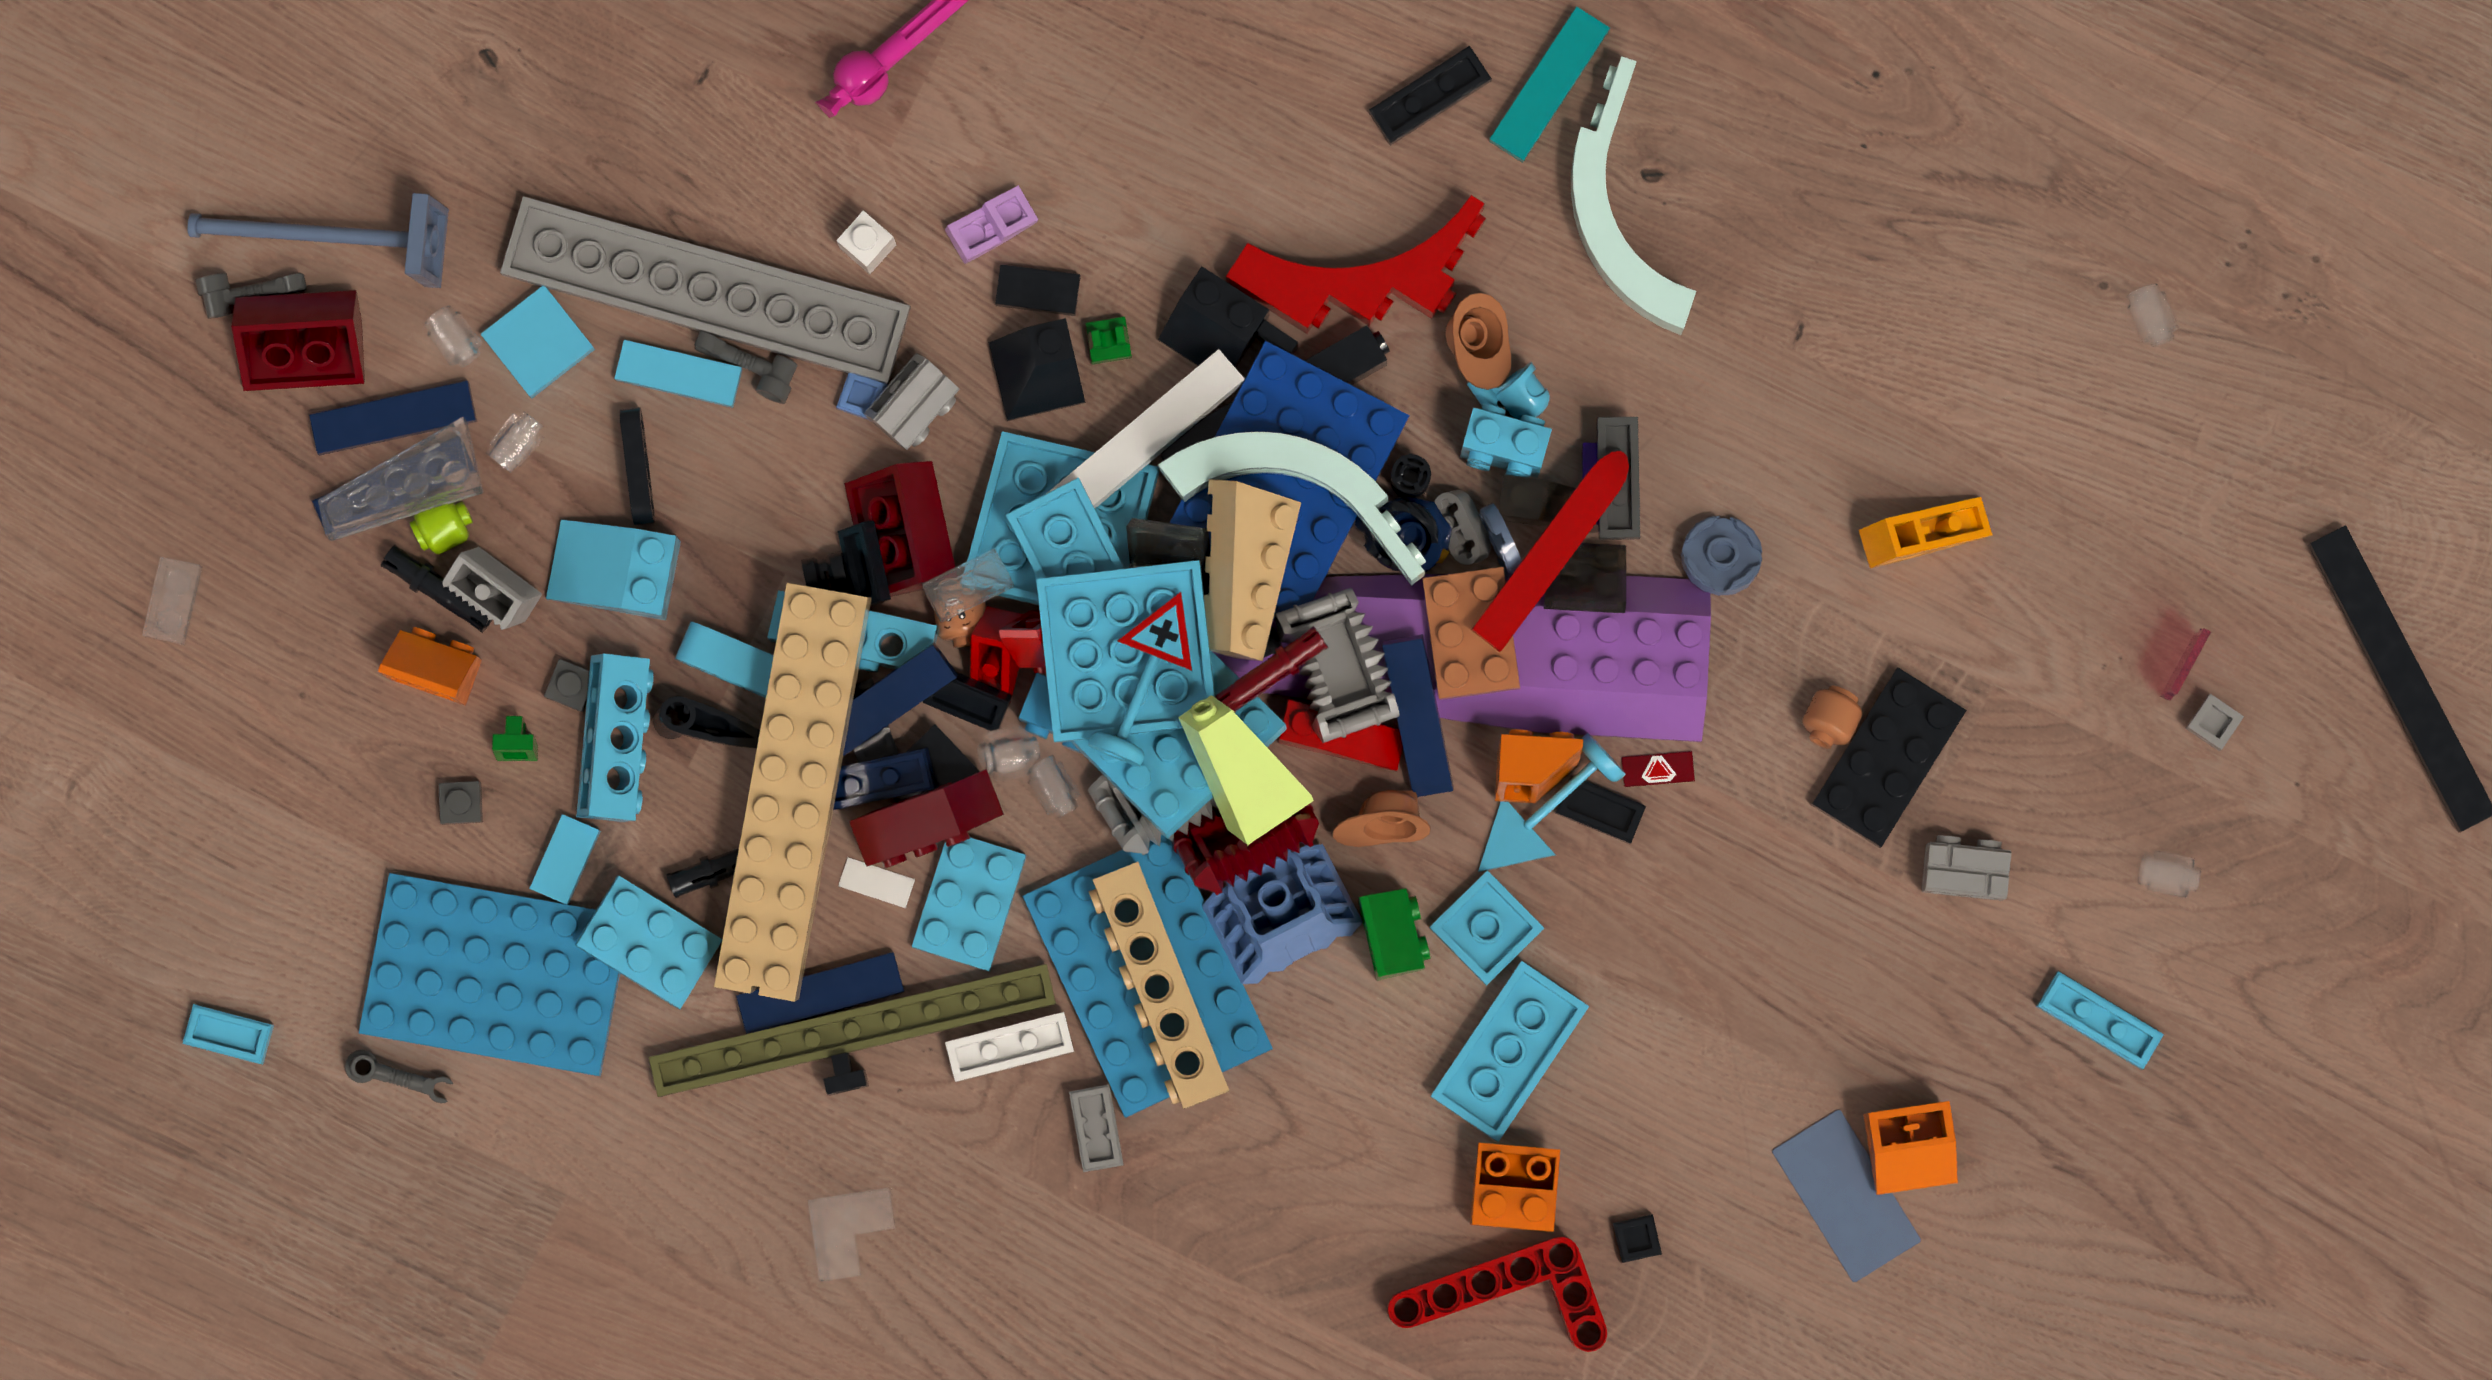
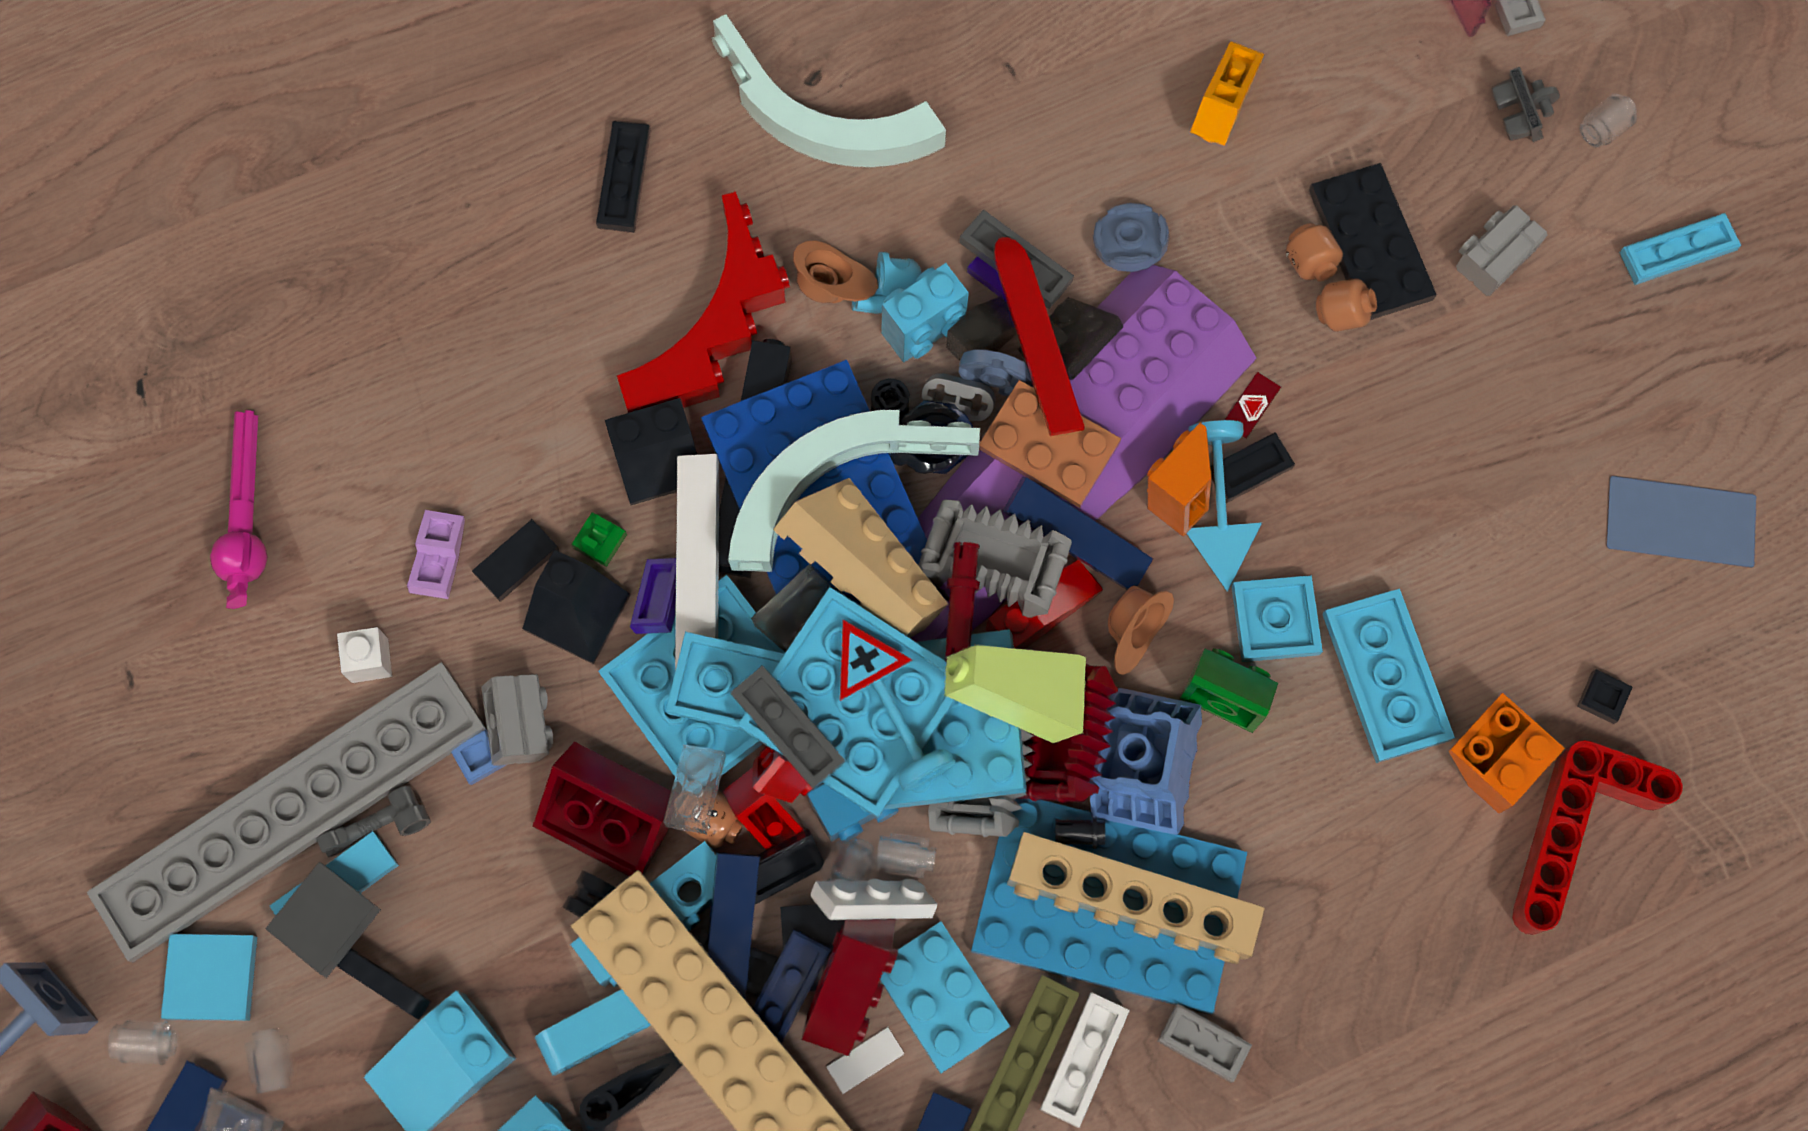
camera: 55 degrees left, 10 degrees down
black tile [838,521,891,607] -> none
black tile [1257,320,1298,355] -> none
teal tile [1489,6,1610,163] -> none
orange slope [1863,1101,1958,1195] -> none
none -> dark grey tile [265,862,381,978]
none -> dark purple tile [630,558,676,634]
none -> dark grey plate [730,665,846,790]
none -> white plate [810,879,938,920]
none -> black pin [1055,816,1105,849]
none -> nougat head [1316,279,1377,332]
none -> dark grey hips [1492,67,1560,142]

